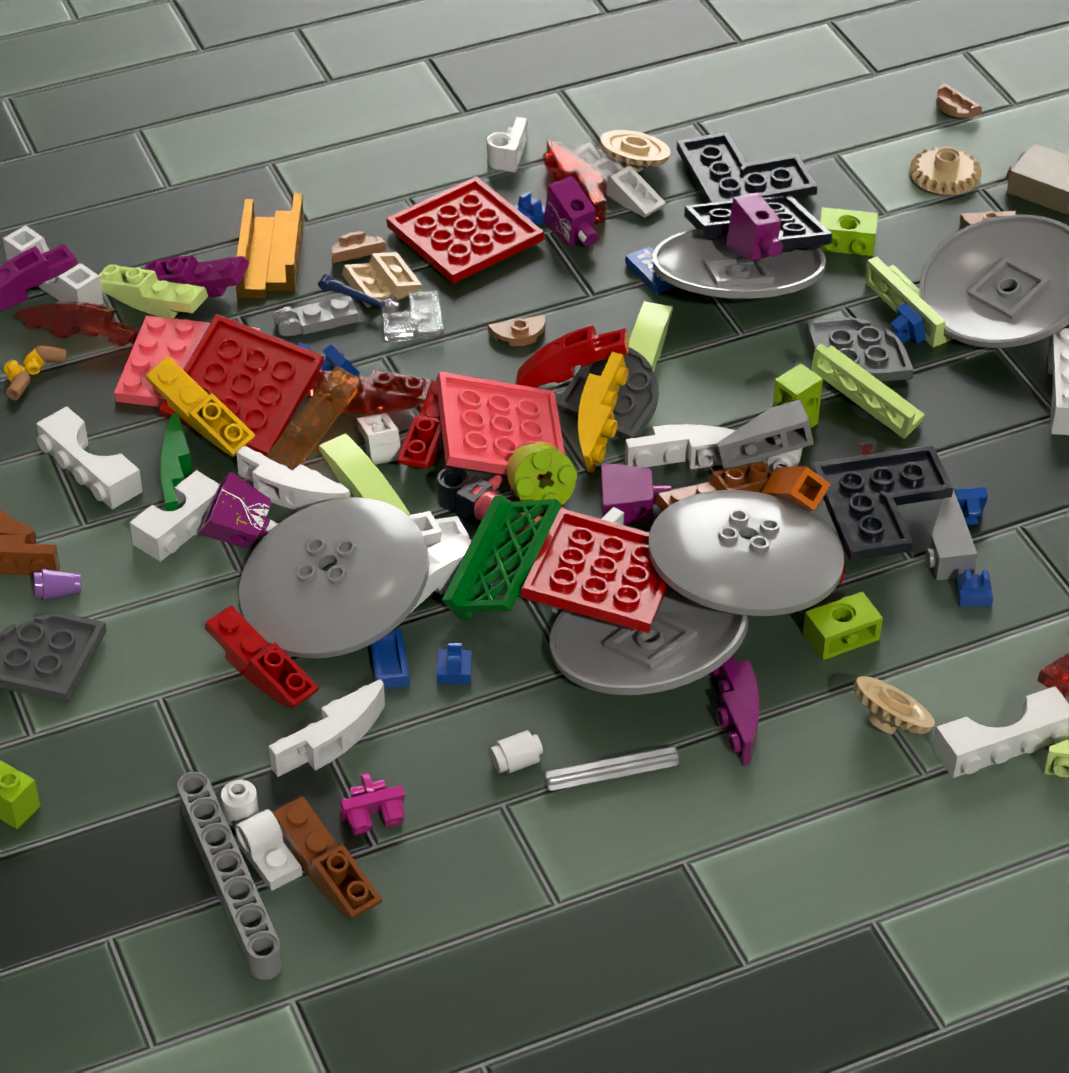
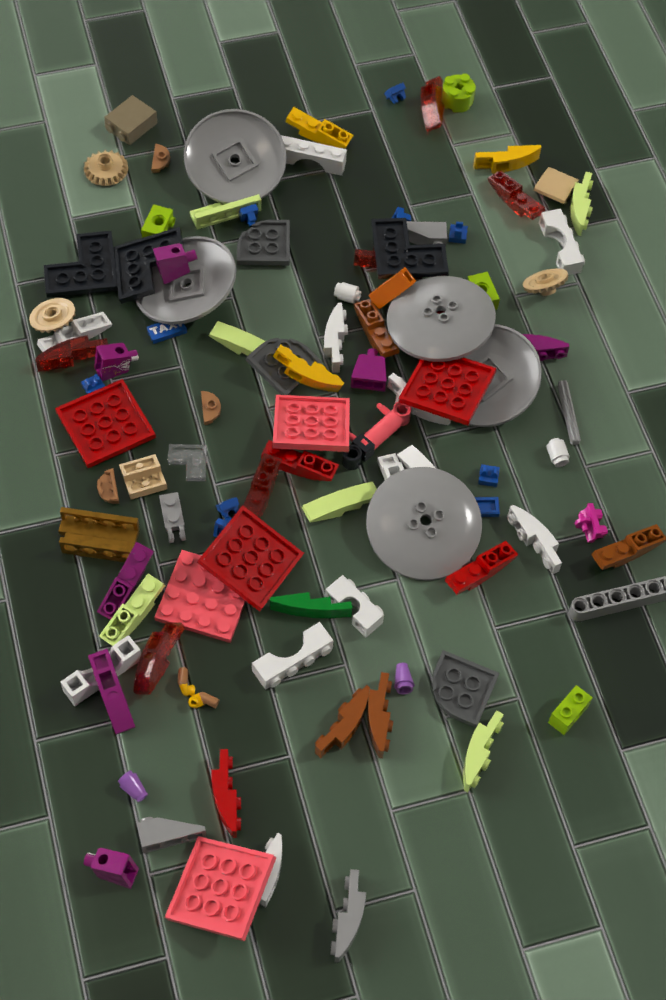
camera: 85 degrees left, 15 degrees up
yellow slope [146,356,256,457] -> none
magenta torso [199,472,279,548] -> none
white brick [221,780,259,830] -> none
white plate [235,809,302,891] -> none
white slope [236,446,350,511] -> none
clear orange hinge [266,366,362,471] -> none
dark blue piece [318,274,400,322] -> none
white plate [357,413,401,465] -> none
green fence [442,495,562,619] -> none
white plate [487,117,527,172] -> none
lime brick [506,442,577,505] -> none
red slope [516,325,630,388] -> none
light grey slope [717,399,814,469] -> none
lime brick [772,364,823,428] -> none
yellowish green fence [811,343,925,439] -> none
medium nougat plate [936,83,982,118] -> none

